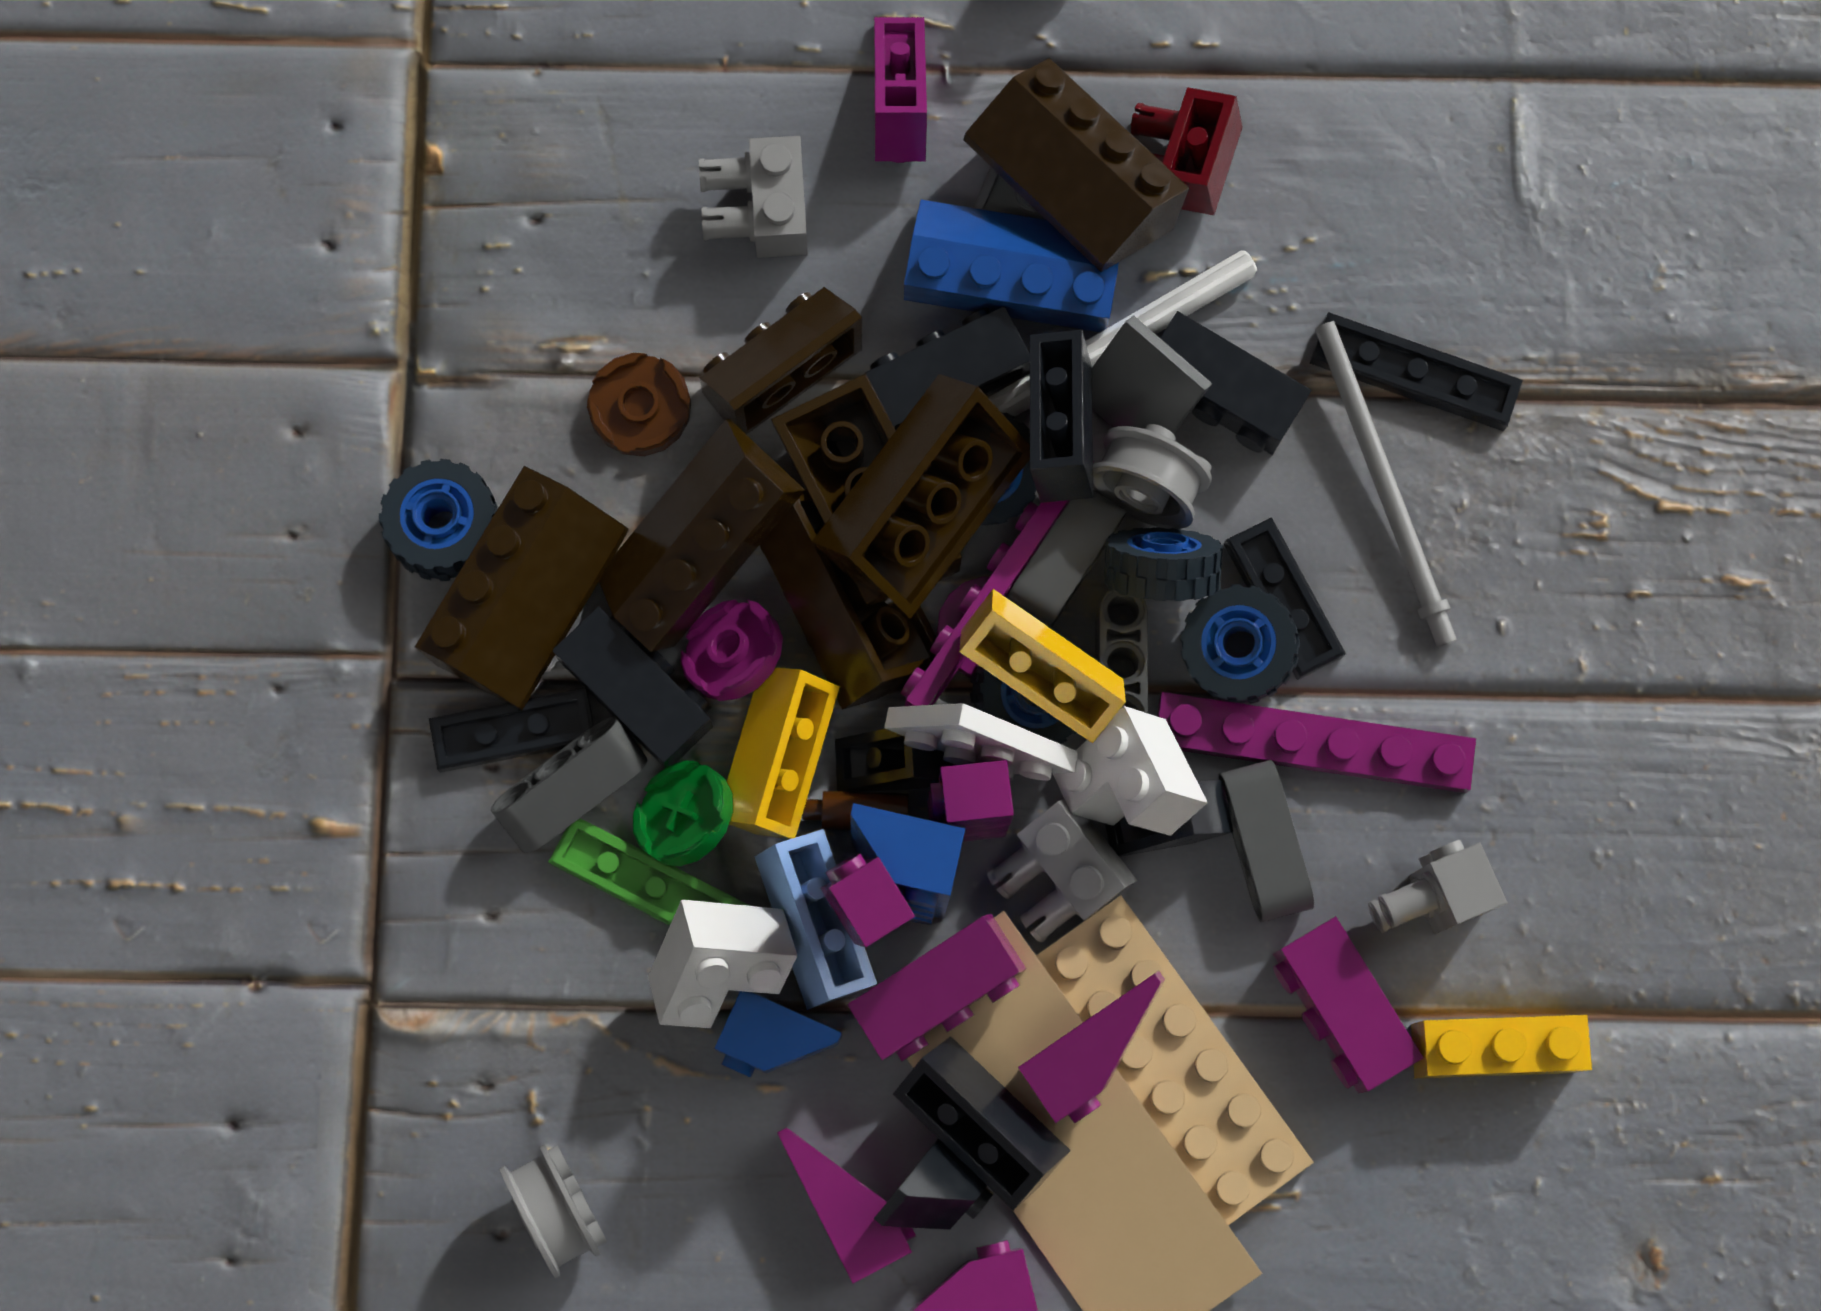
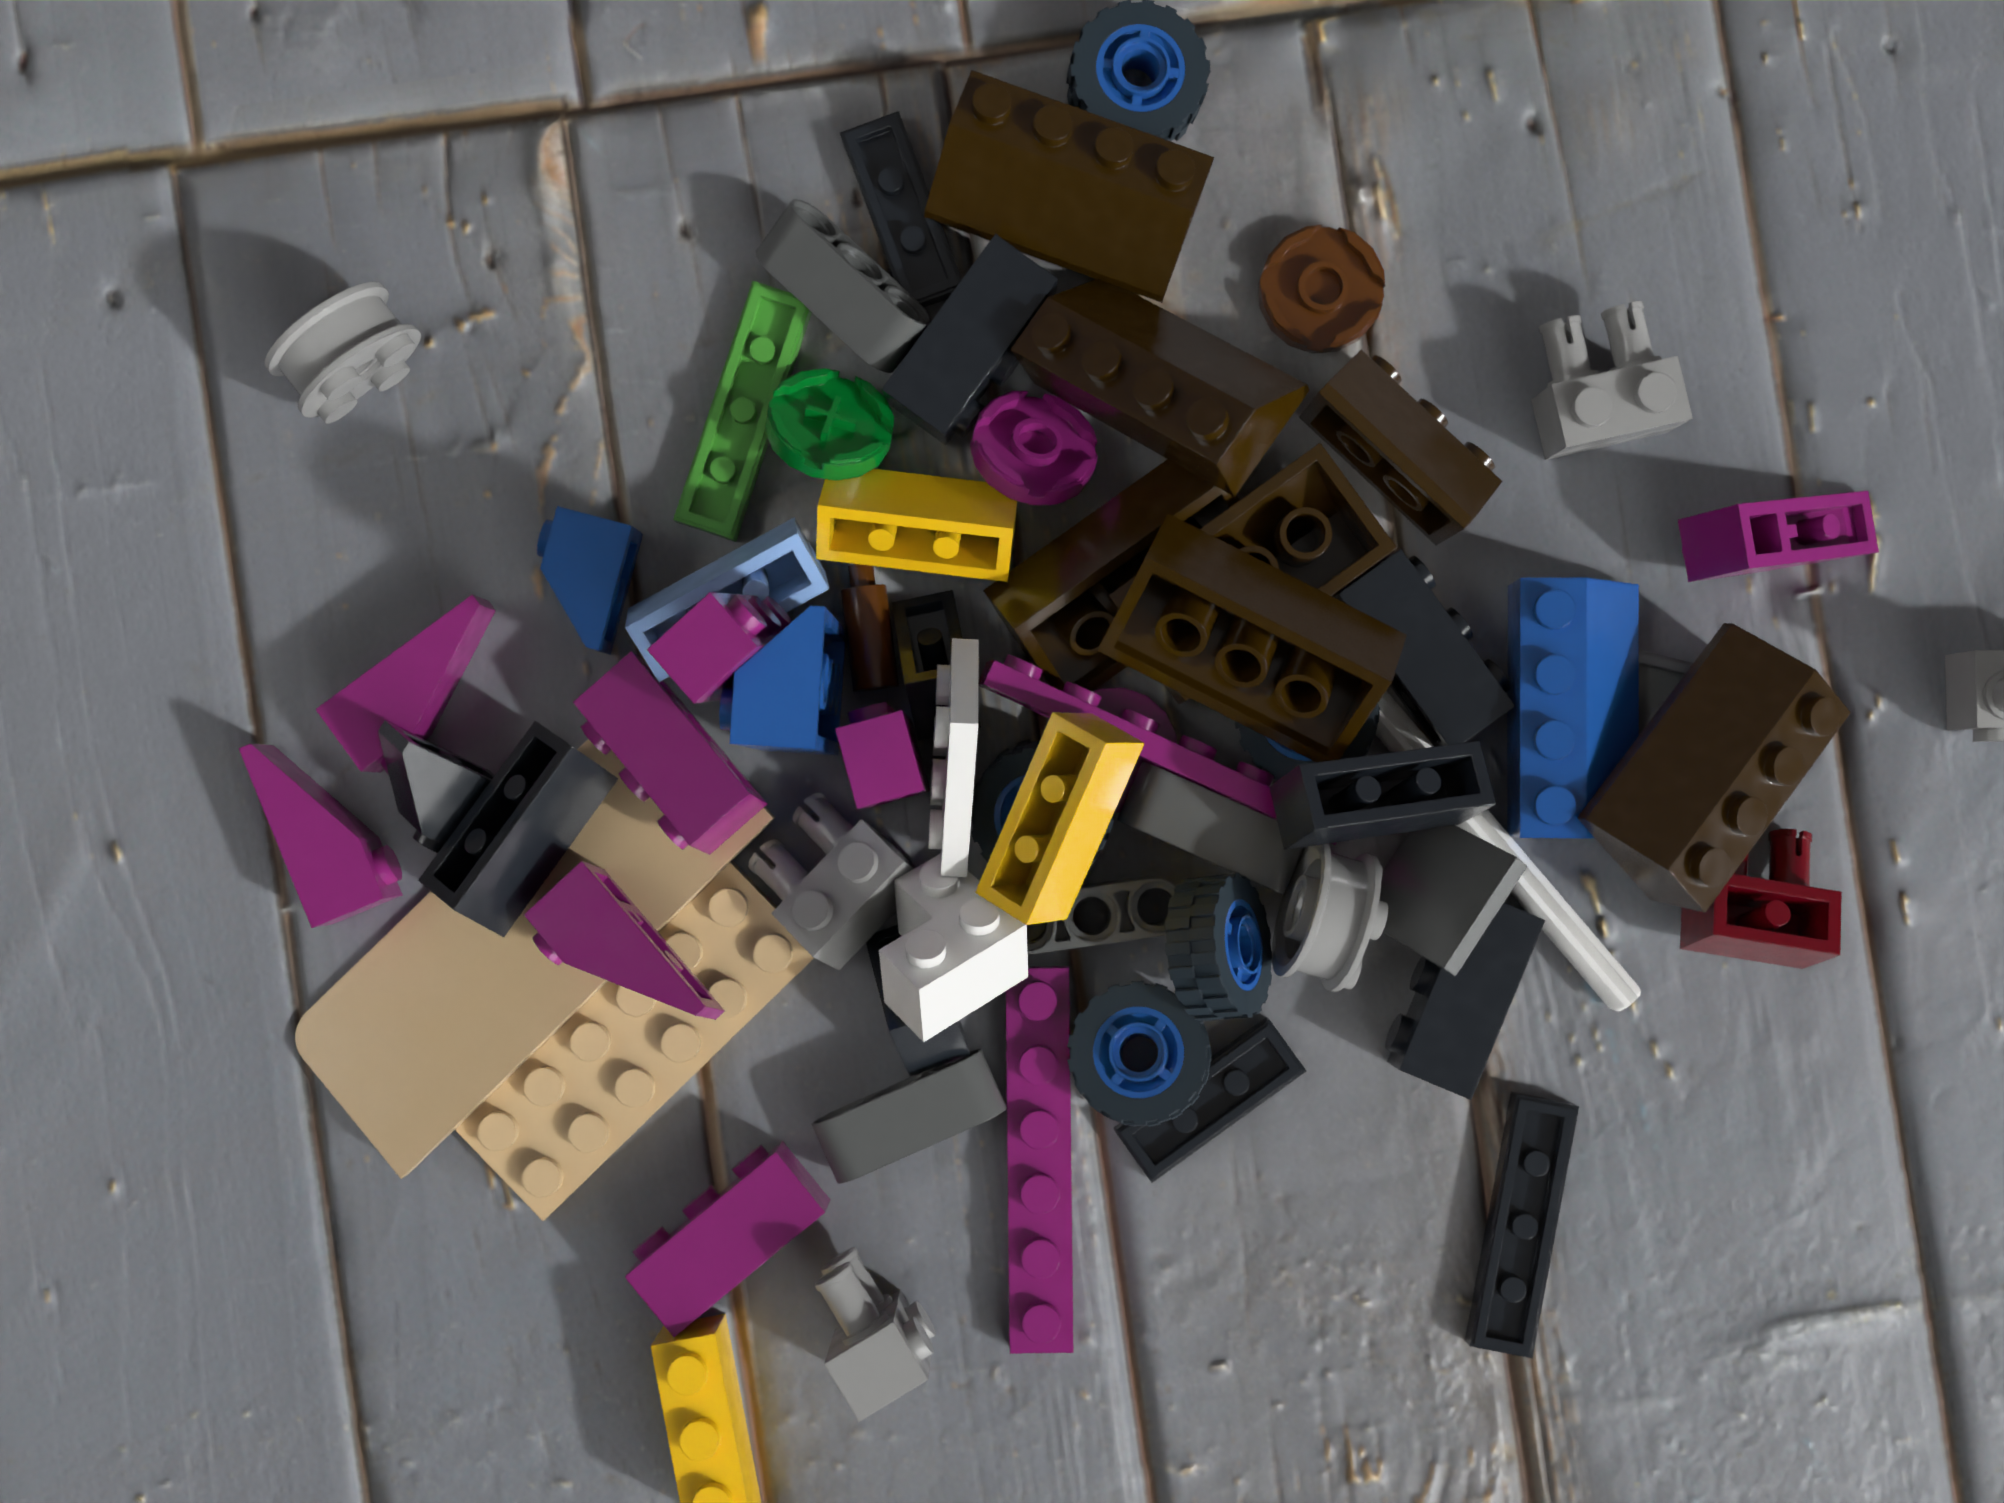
camera: 85 degrees right, 10 degrees up
white brick [648,900,797,1028] -> none
light grey bar [1315,321,1457,647] -> none

